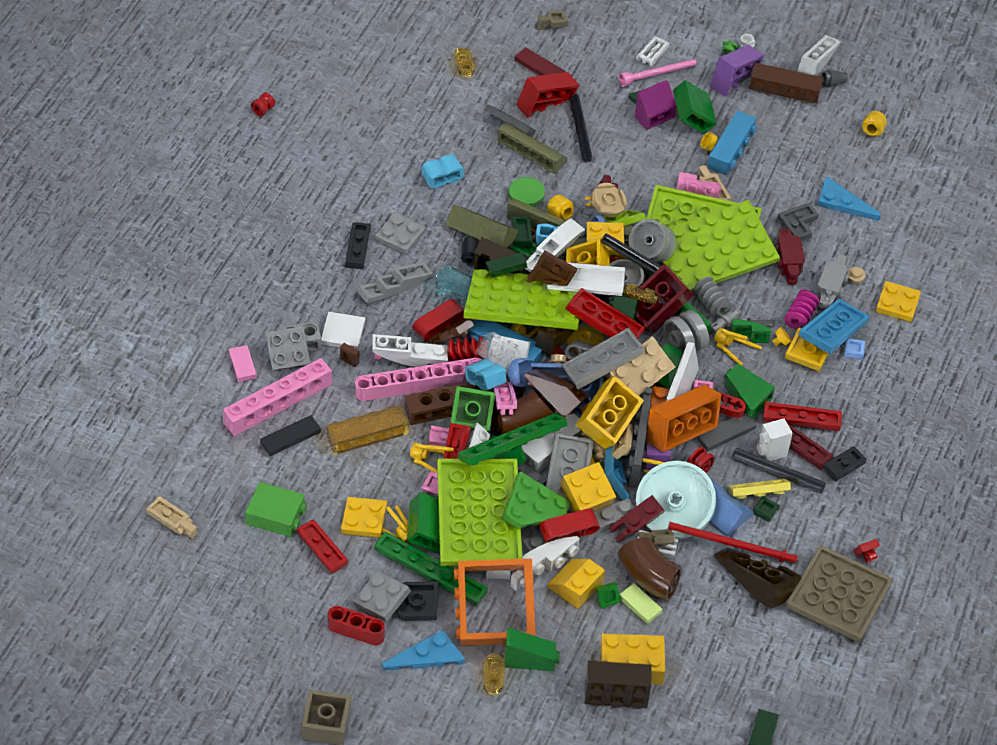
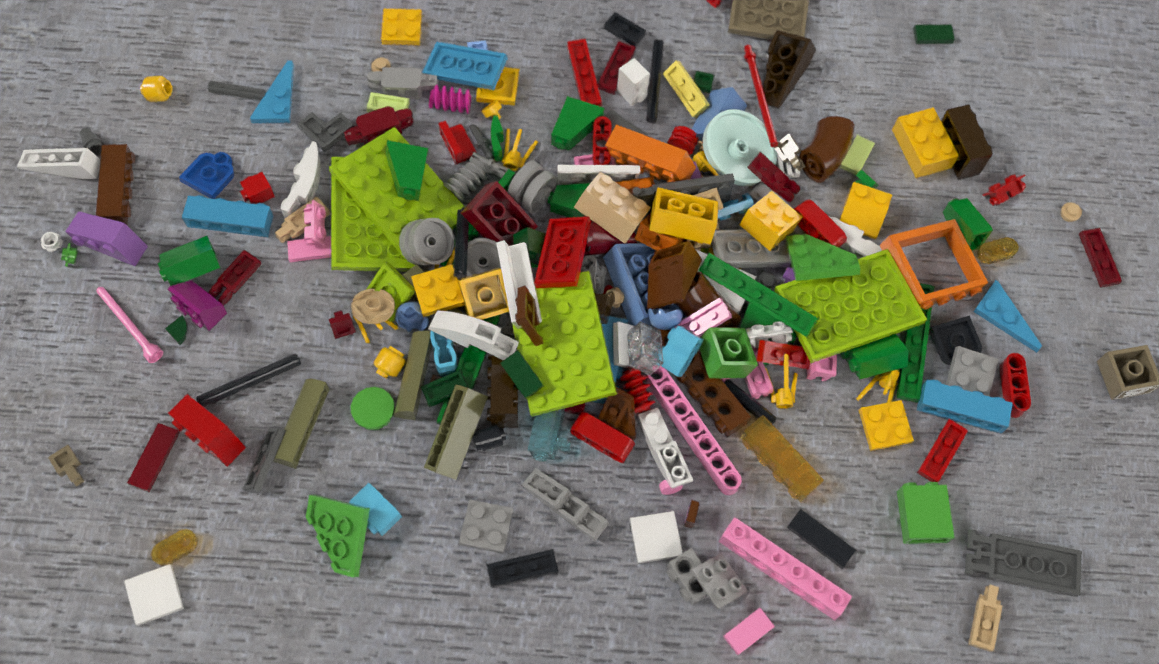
camera: 110 degrees left, 15 degrees up
light grey tile [561,328,645,389] -> none
clear yellow plate [623,283,658,304] -> none
white tile [637,36,670,67] -> none
yellow tile [700,132,718,151] -> none
none -> white tile [124,564,184,626]
none -> blue plate [179,152,235,199]
none -> dark grey axle [207,81,266,101]
none -> dark red hinge [208,250,262,306]
none -> red brick [240,172,275,204]
none -> white slope [281,141,321,219]
none -> bright green plate [306,495,370,577]
none -> yellowish green tile [366,92,410,113]
none -> green slope [385,140,428,201]
none -> red panel [438,120,477,164]
none -> black axle [724,379,777,427]
none -> dark azure brick [917,380,1012,433]
none -> dark grey hinge [965,529,1082,597]
none -> red hinge [982,174,1026,206]

